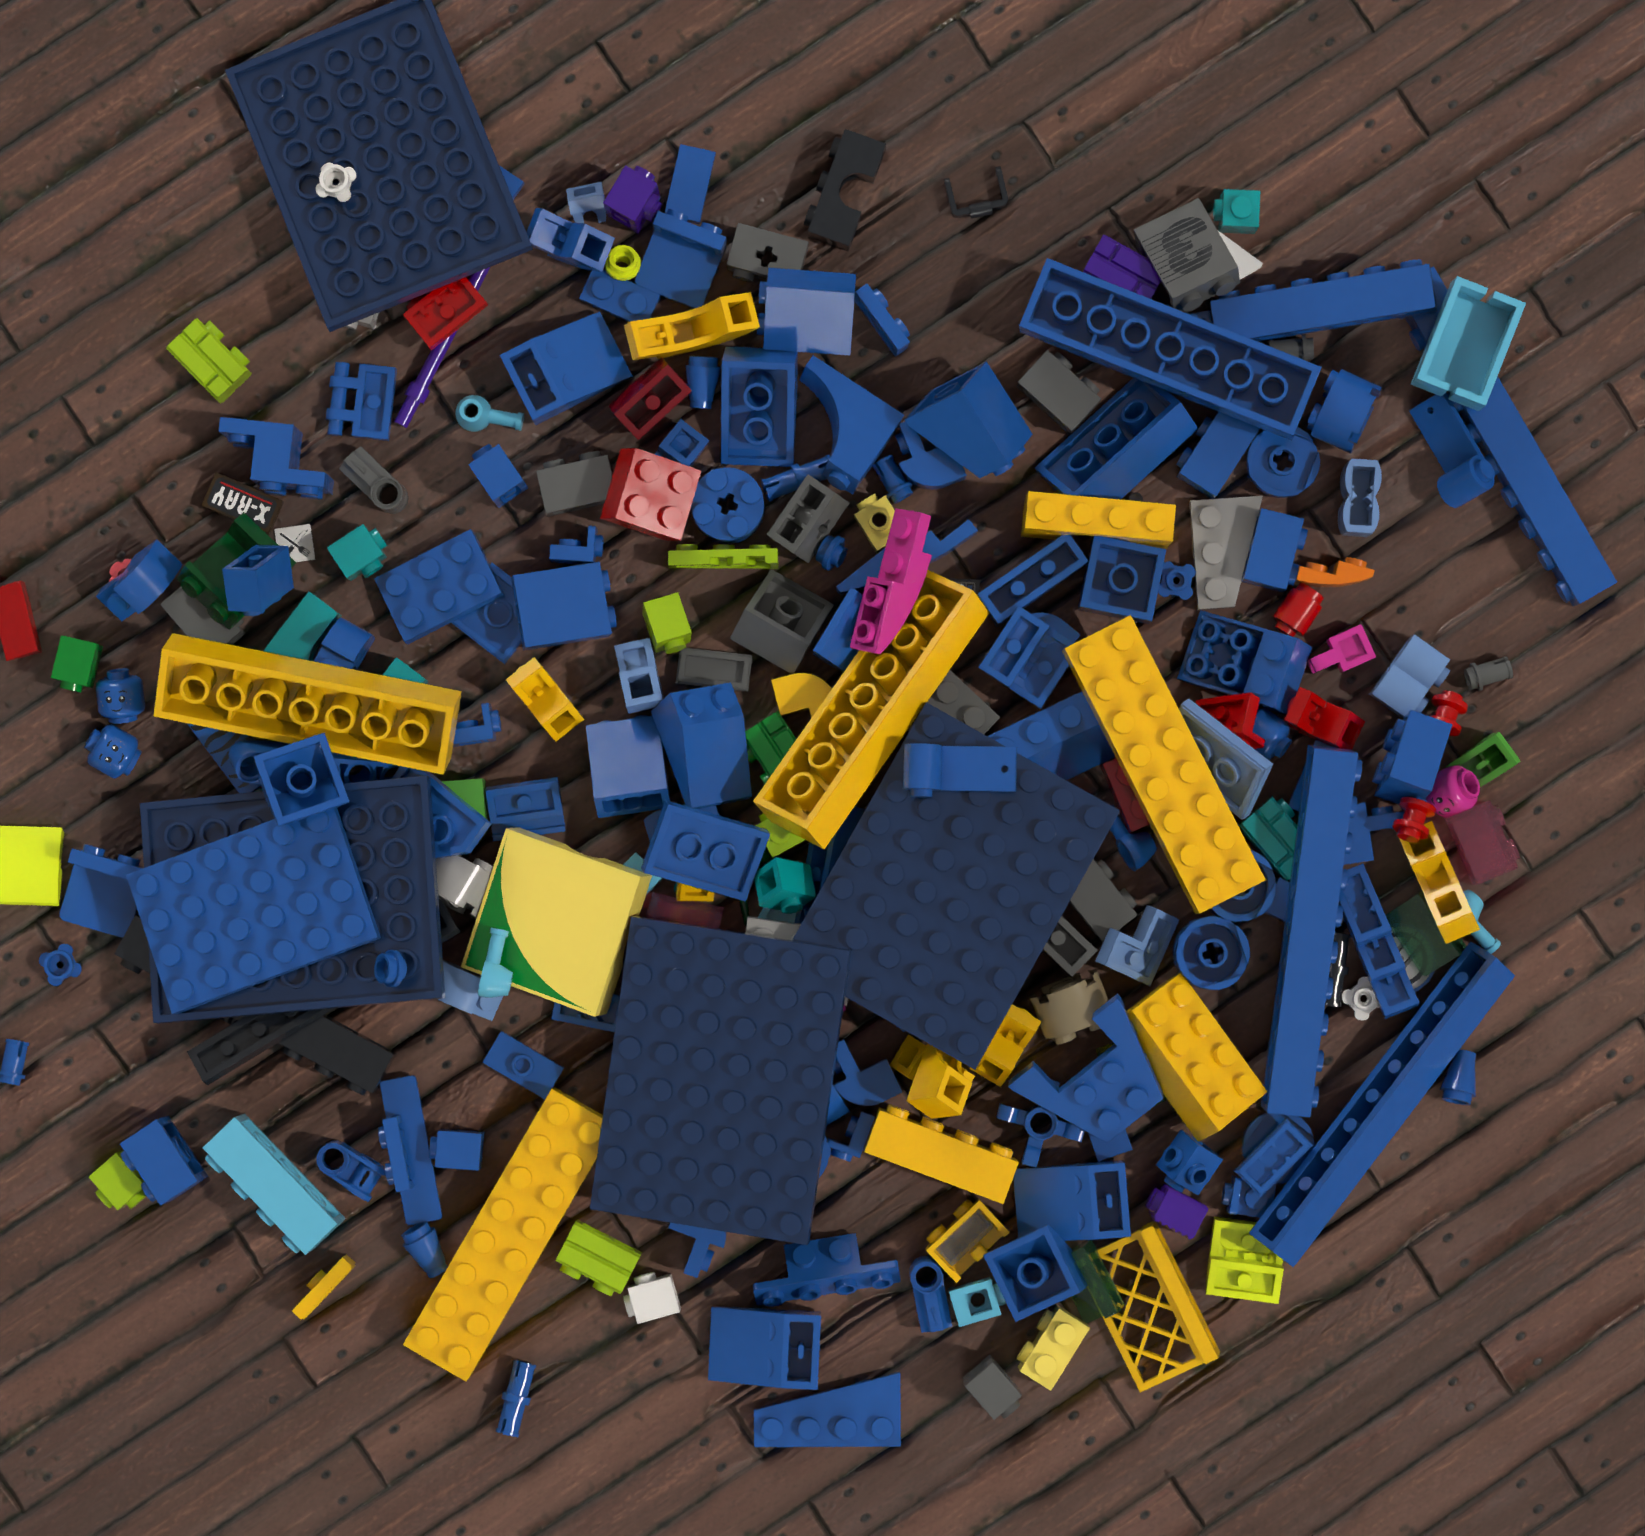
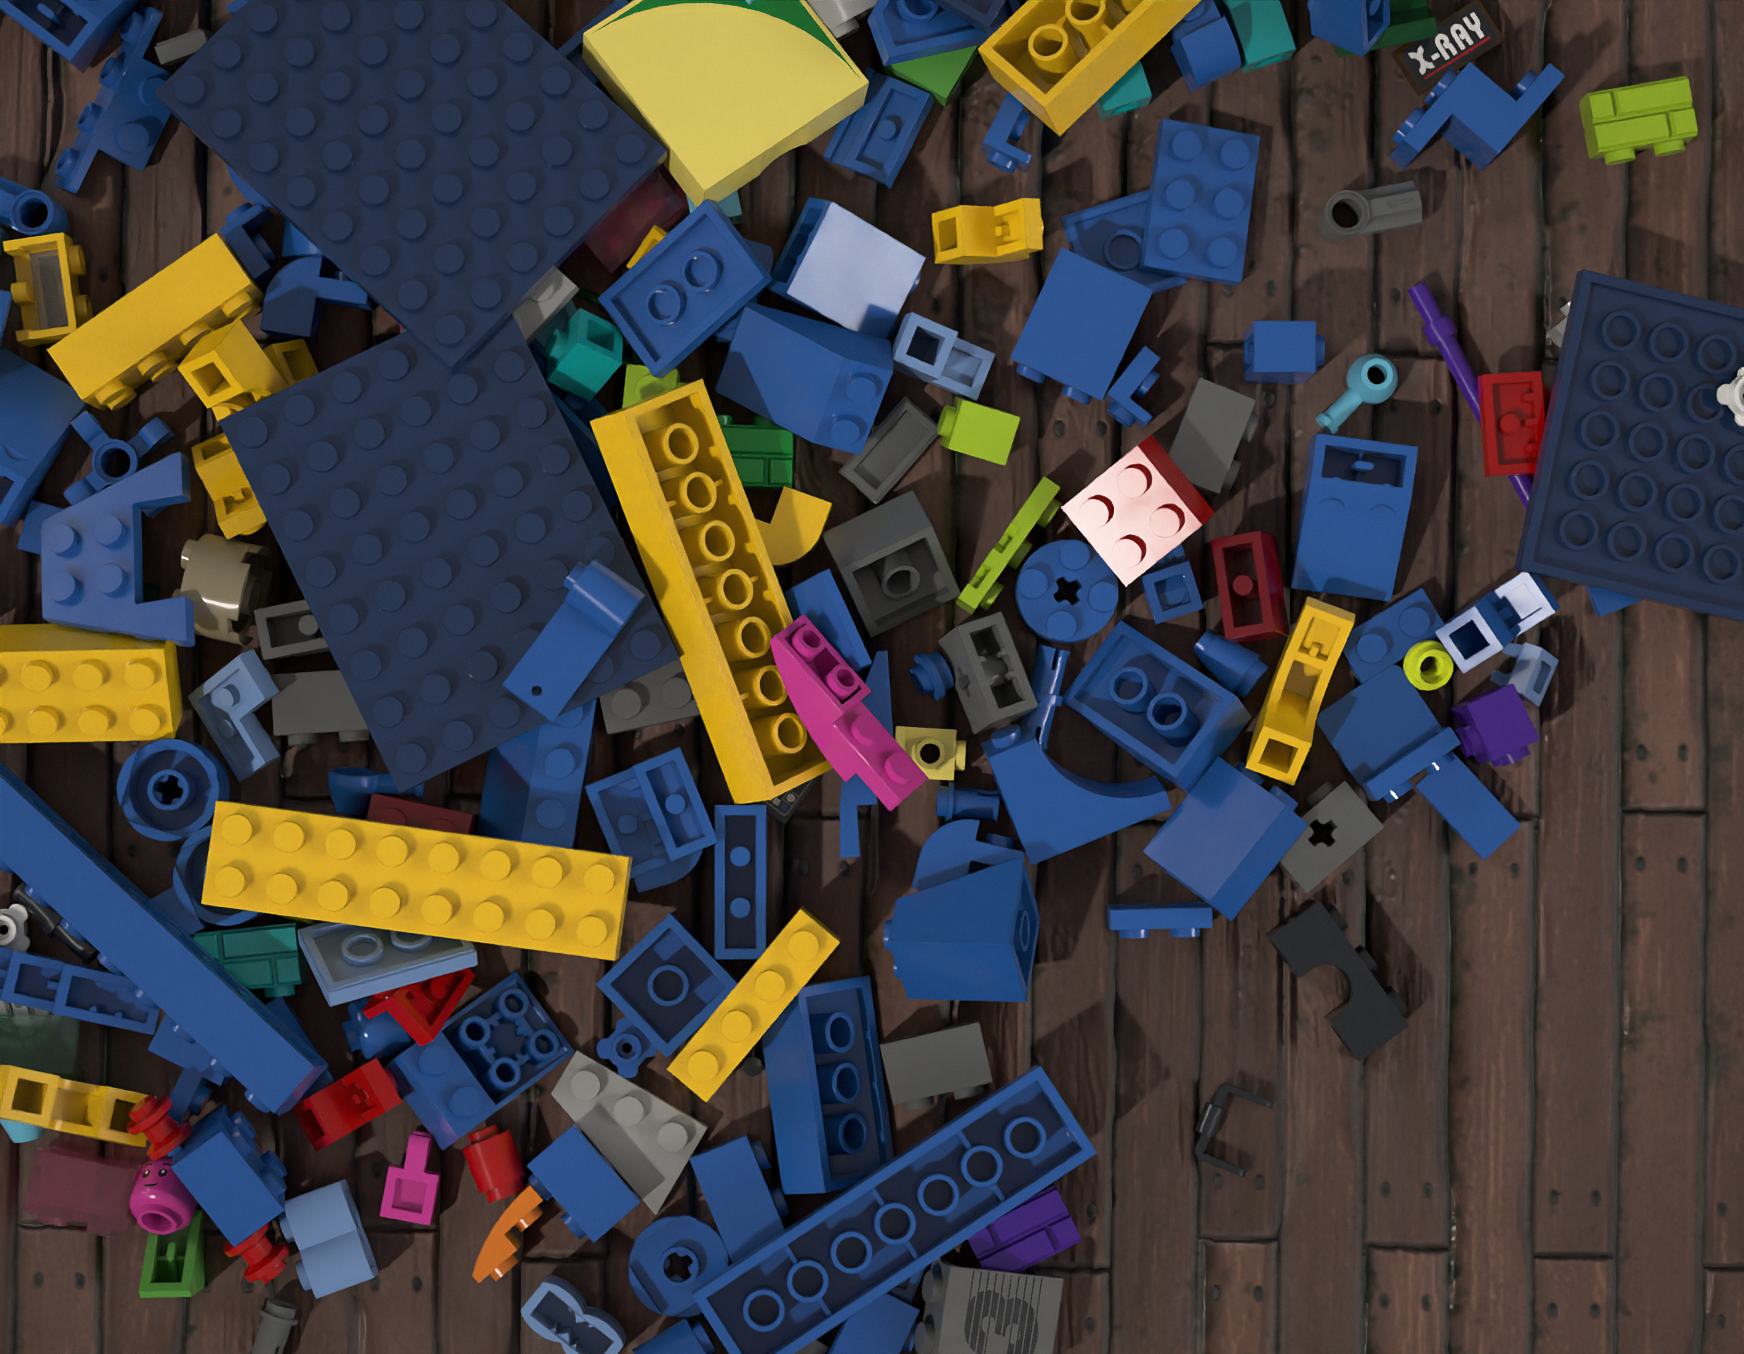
camera: 120 degrees right, 0 degrees up
white sticker [274,524,315,562] -> none
blue plate [325,362,397,441] -> none
teal brick [327,524,387,581] -> none
none -> dark grey tile [154,29,214,65]

